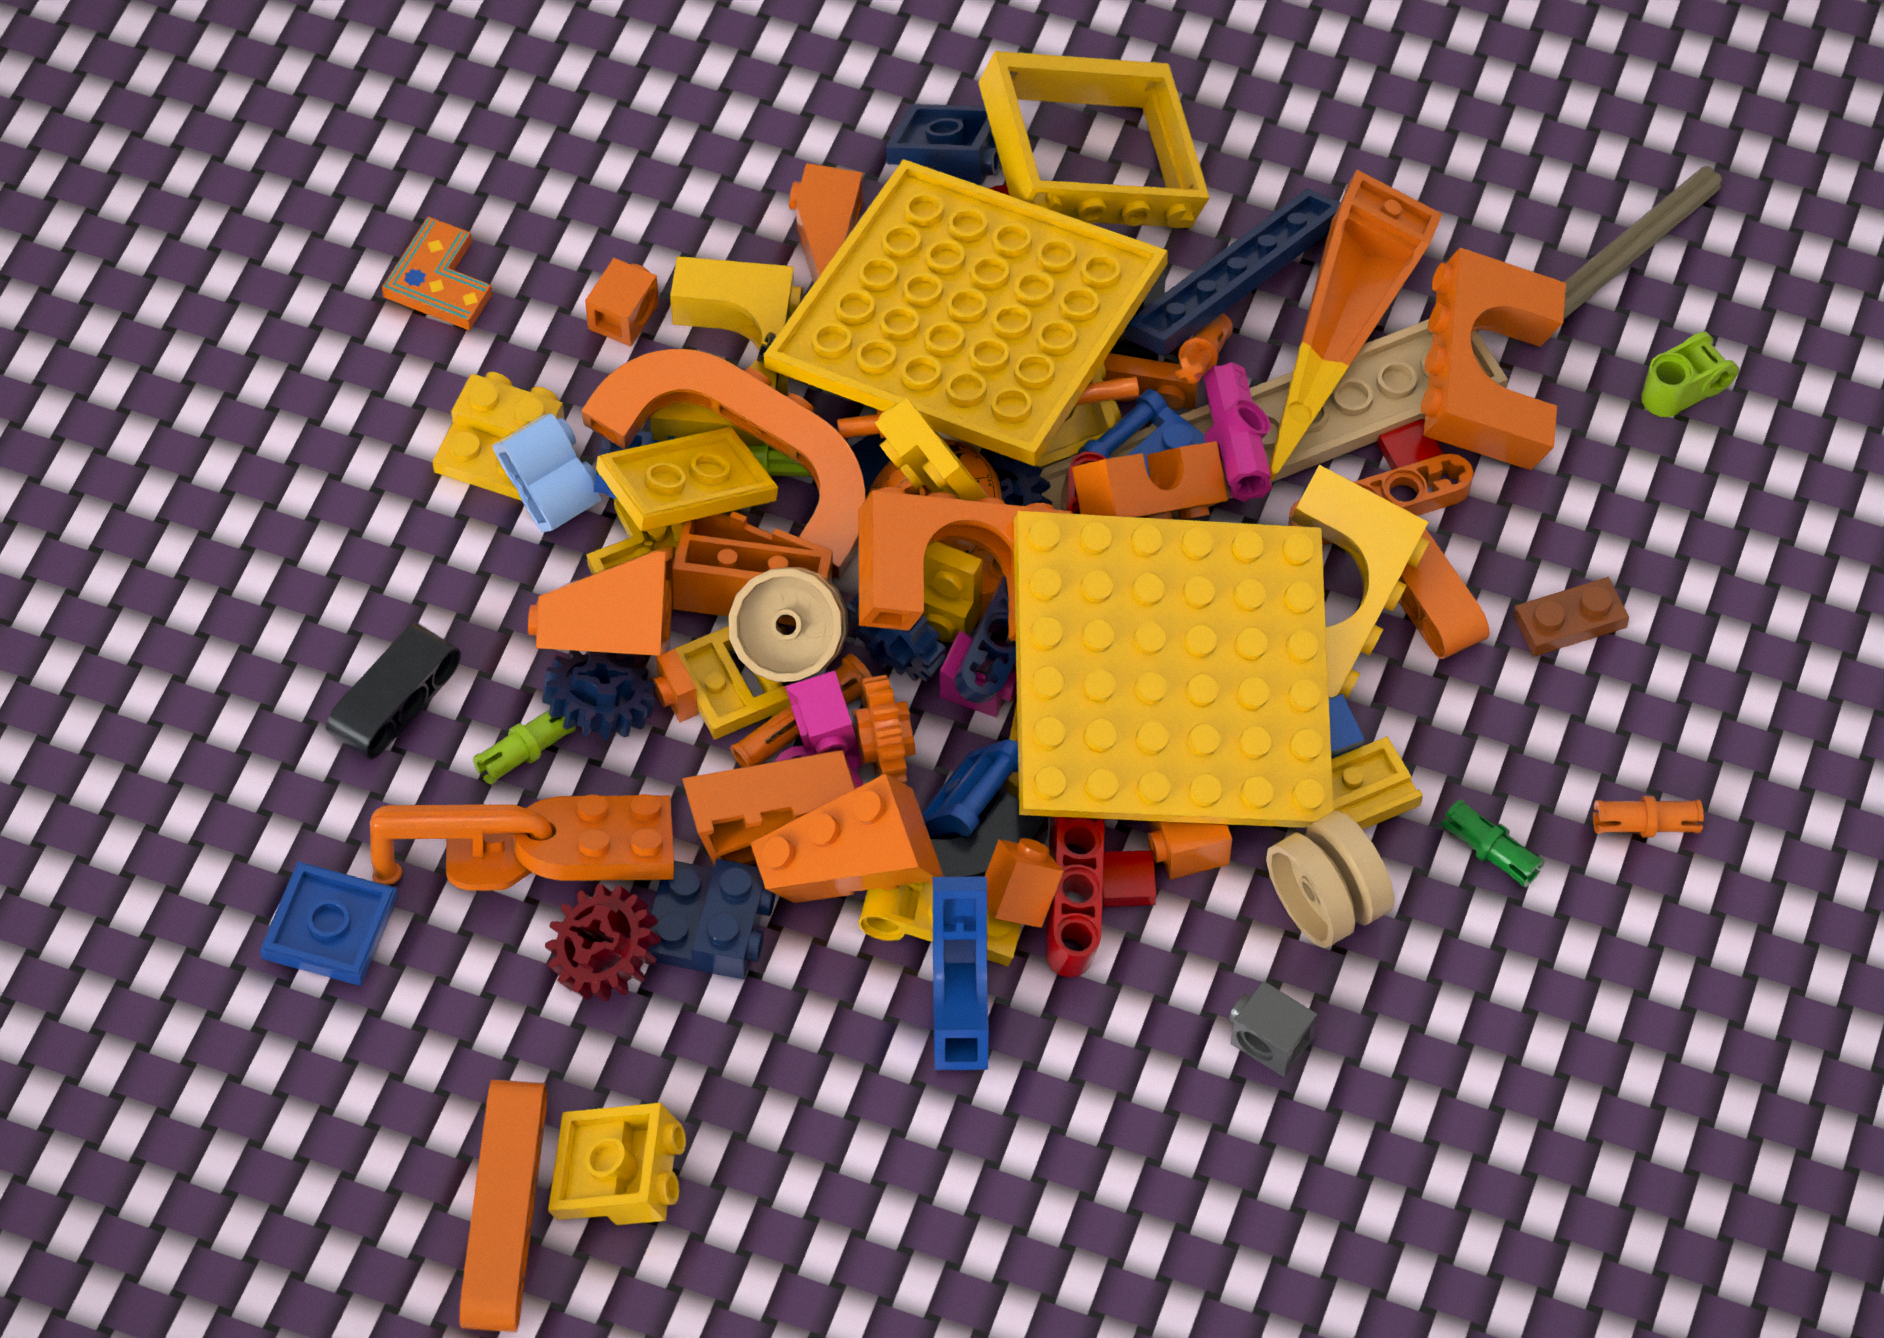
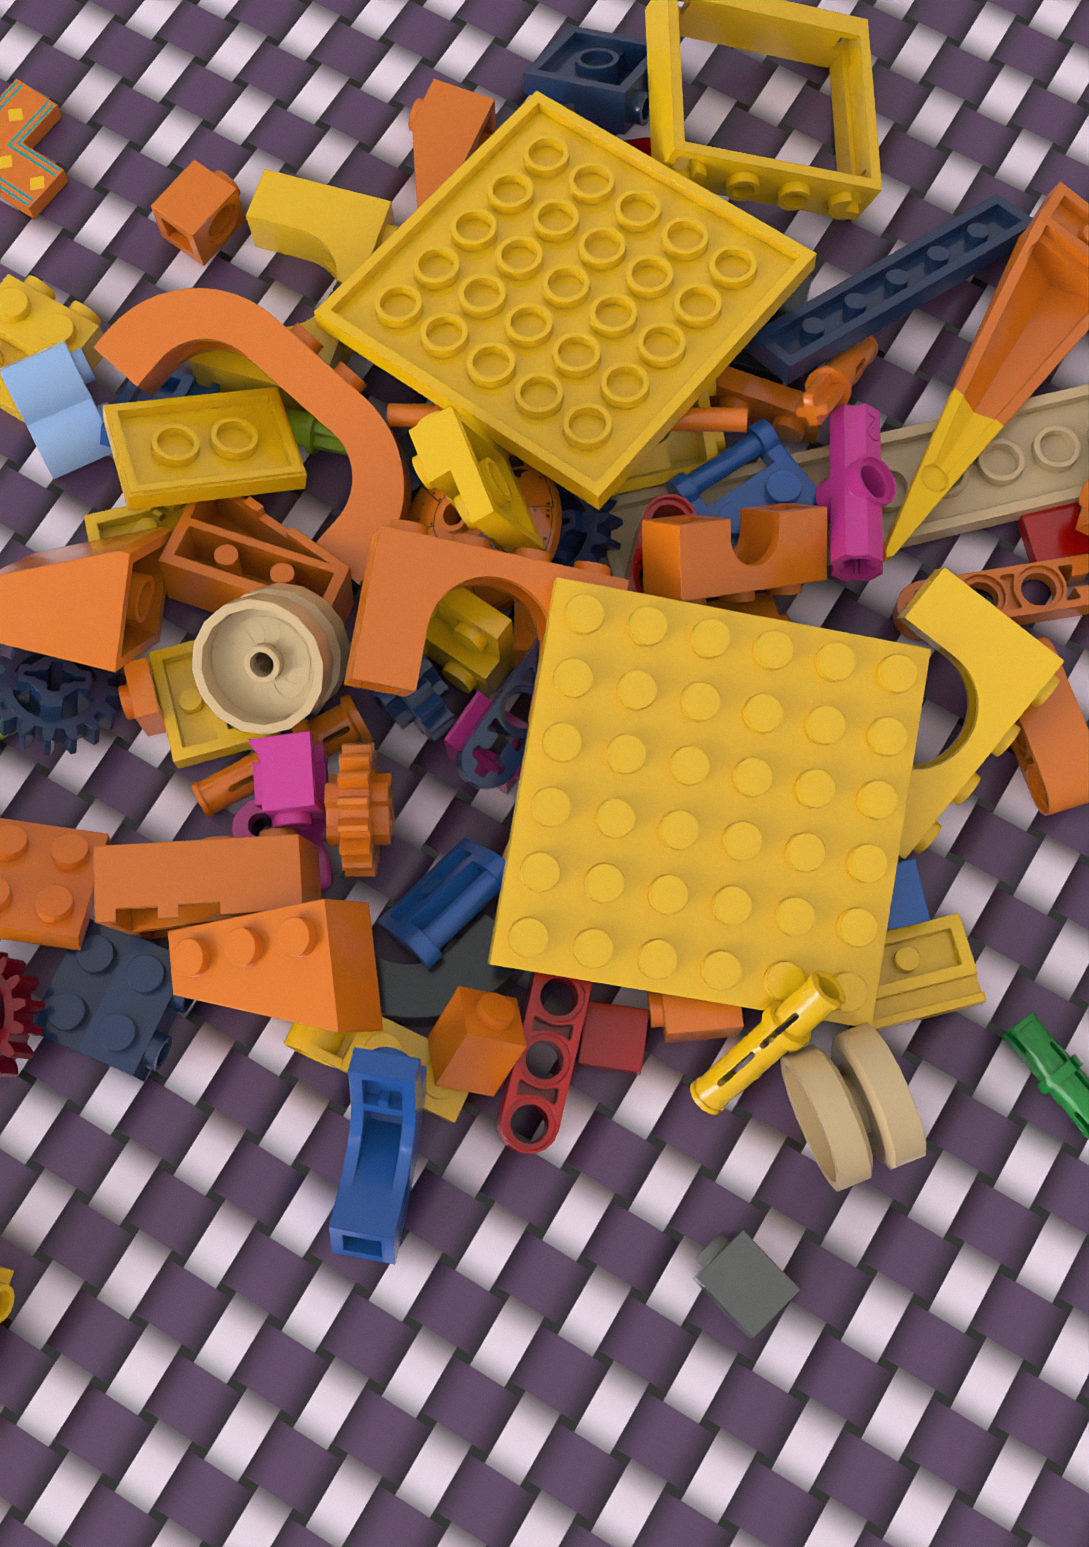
camera: 15 degrees right, 15 degrees up
none -> yellow pin [690,970,846,1115]

